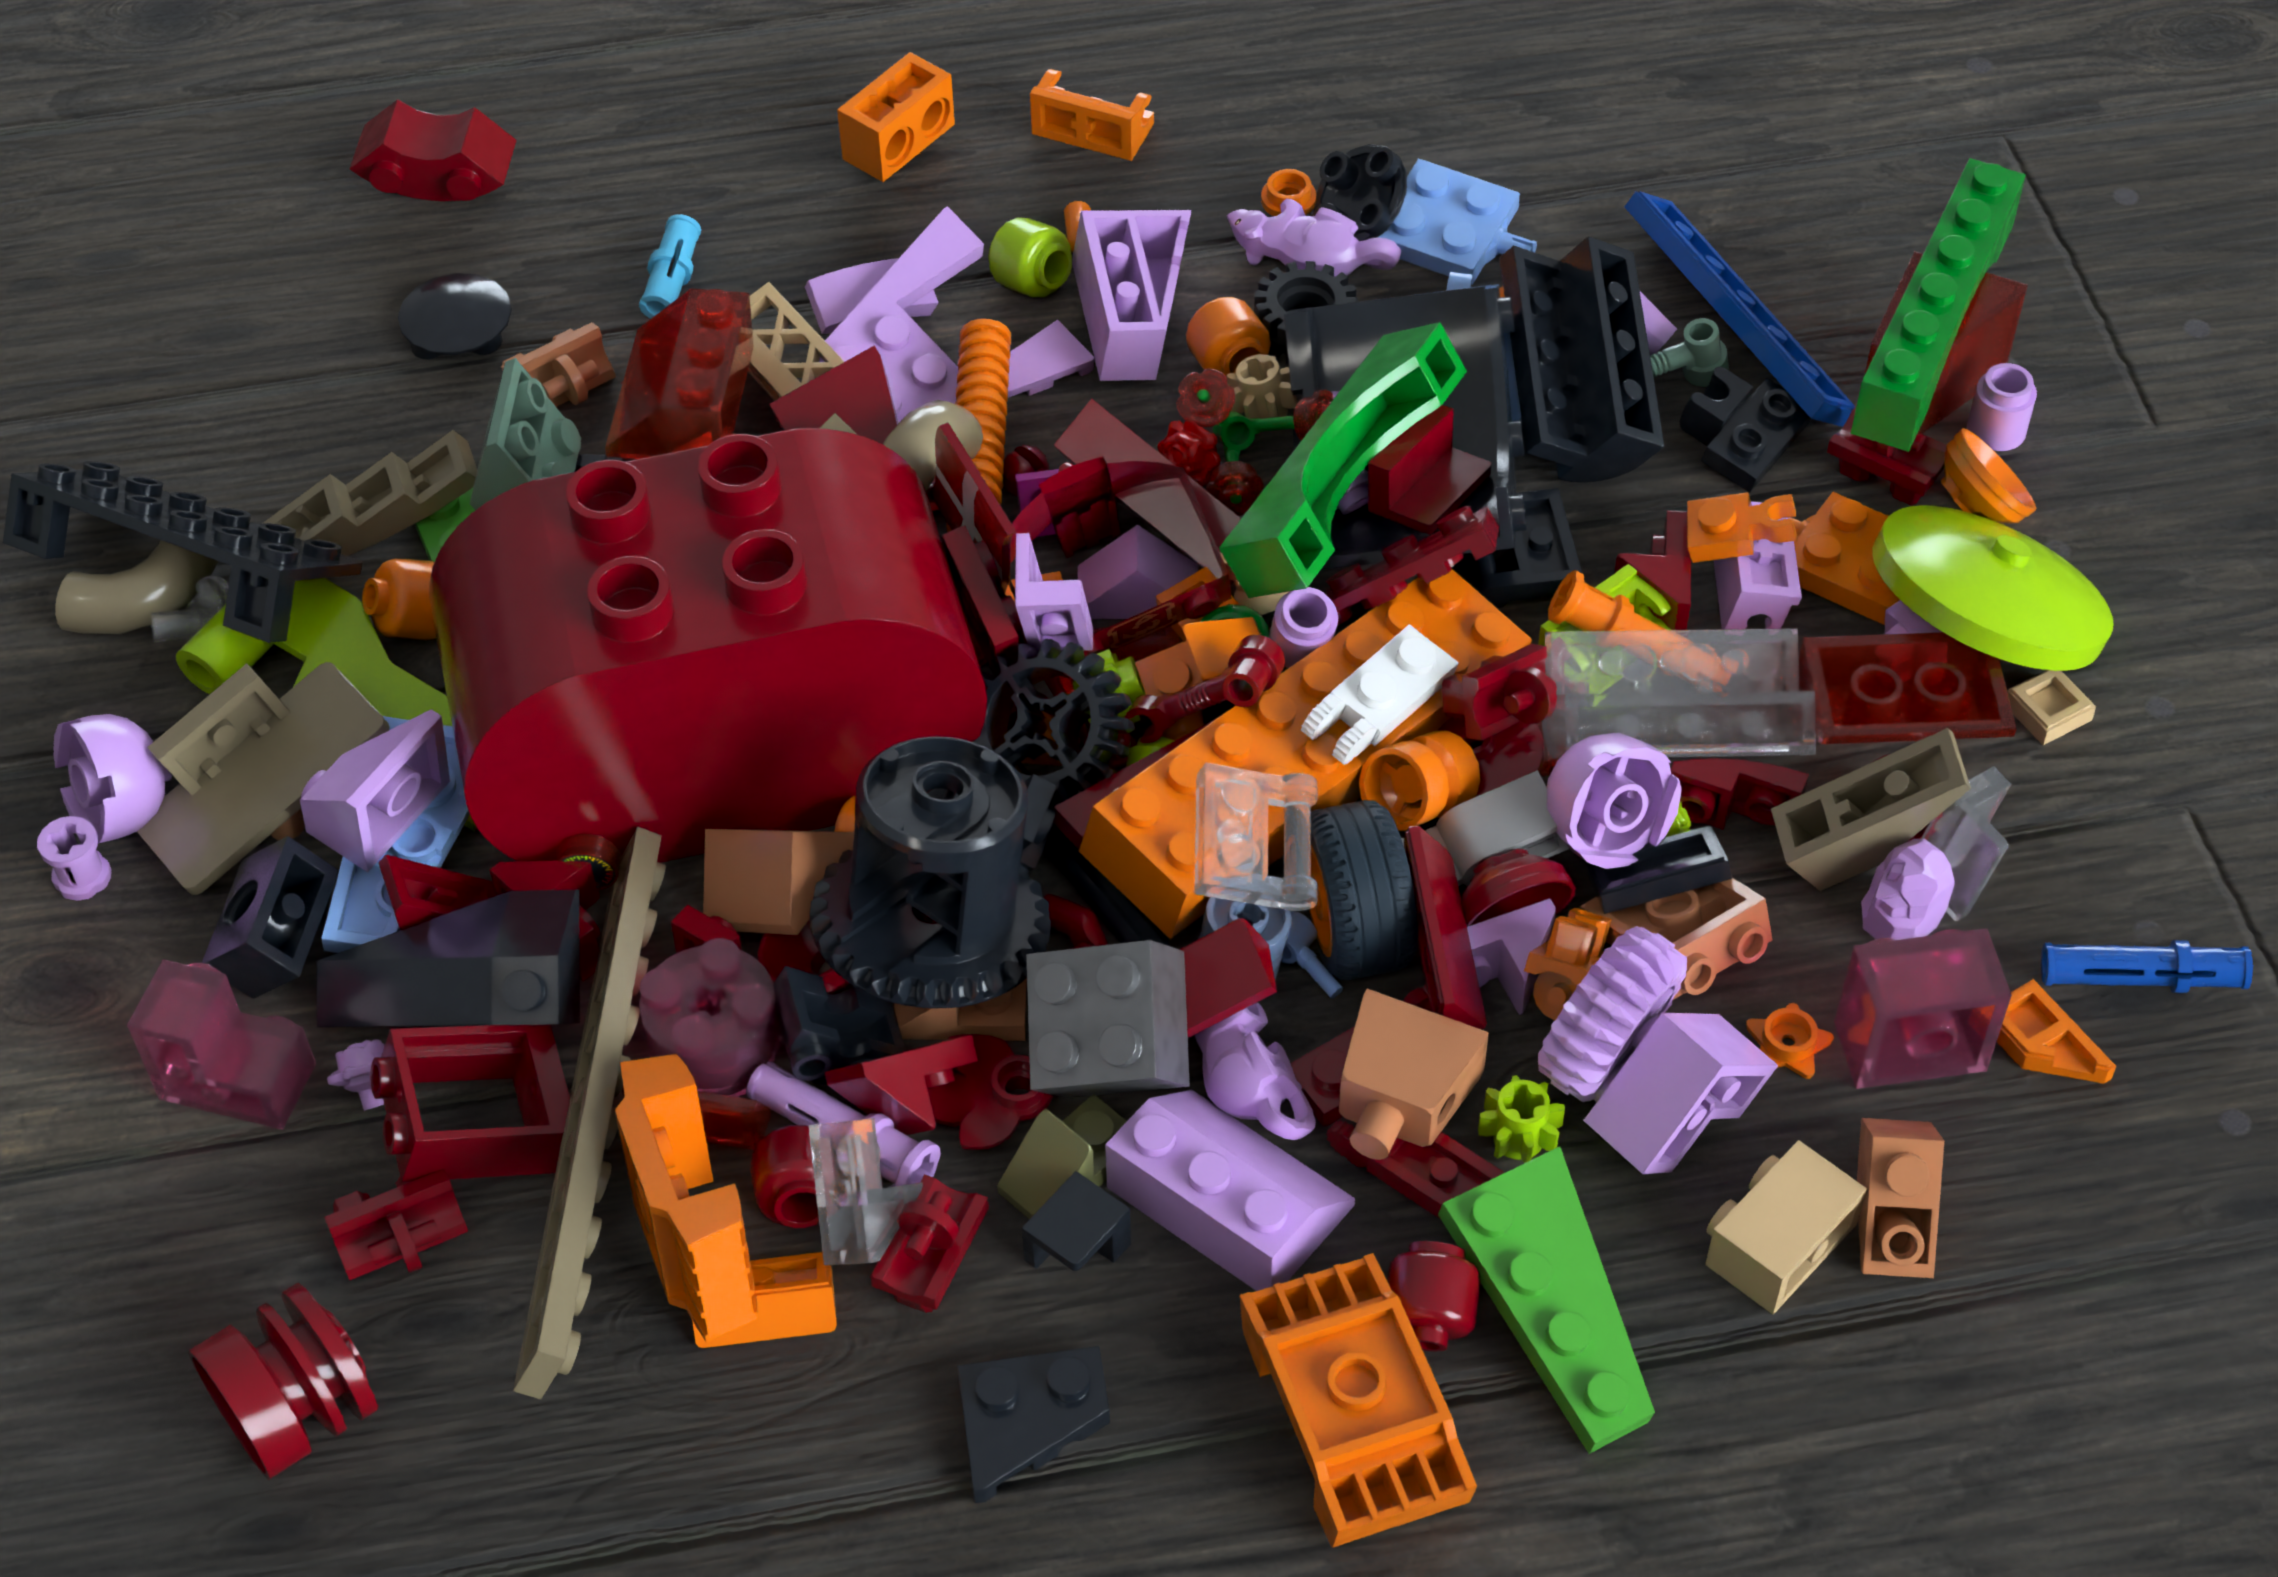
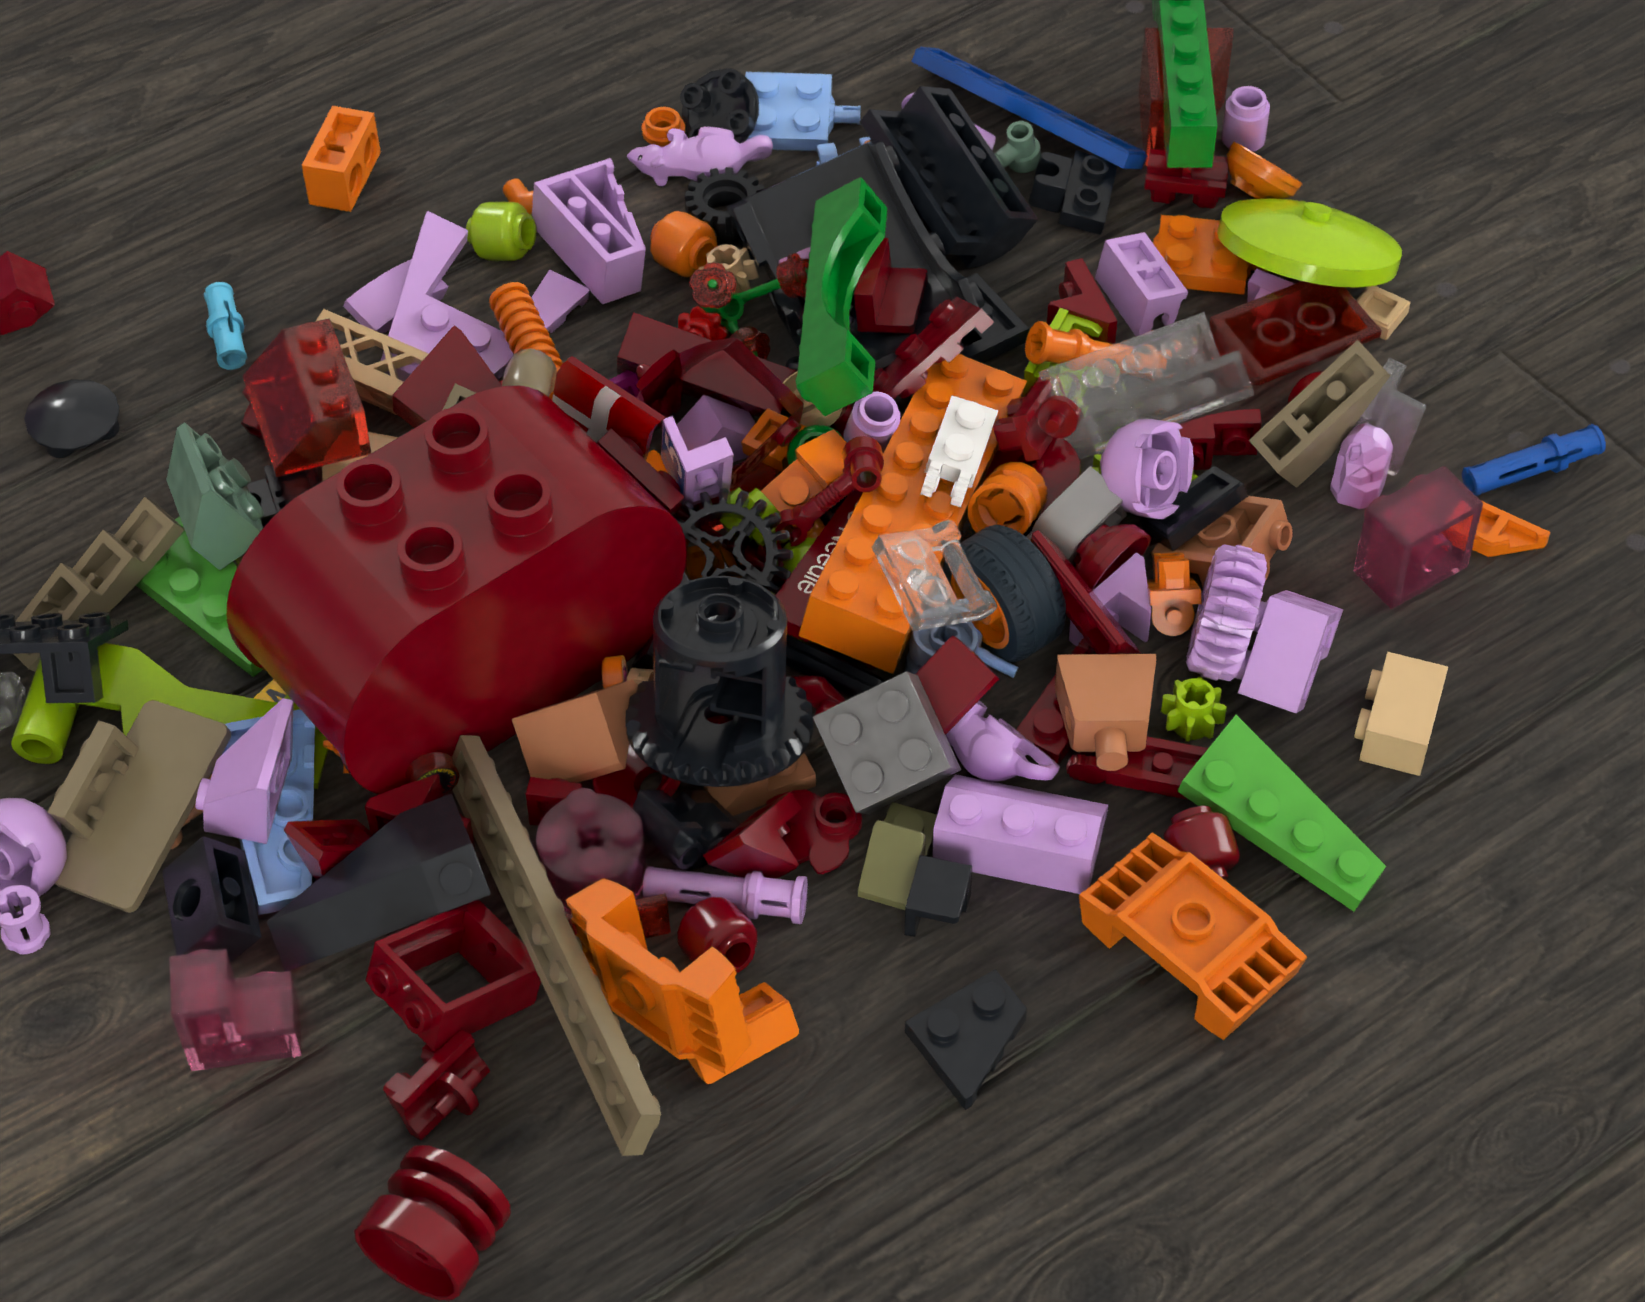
camera: 25 degrees left, 0 degrees up
lavender plant [327,1039,385,1111] -> none
orange head [362,558,436,640] -> none
nougat hips [501,322,616,407] -> none
clear slope [808,1118,923,1265] -> none
dark red hips [870,1174,989,1313] -> none
orange hinge [1030,69,1154,161] -> none
orange plate [1687,492,1797,563] -> none
orange plate [1746,1003,1834,1079] -> none
nougat slope [1857,1118,1945,1278] -> none

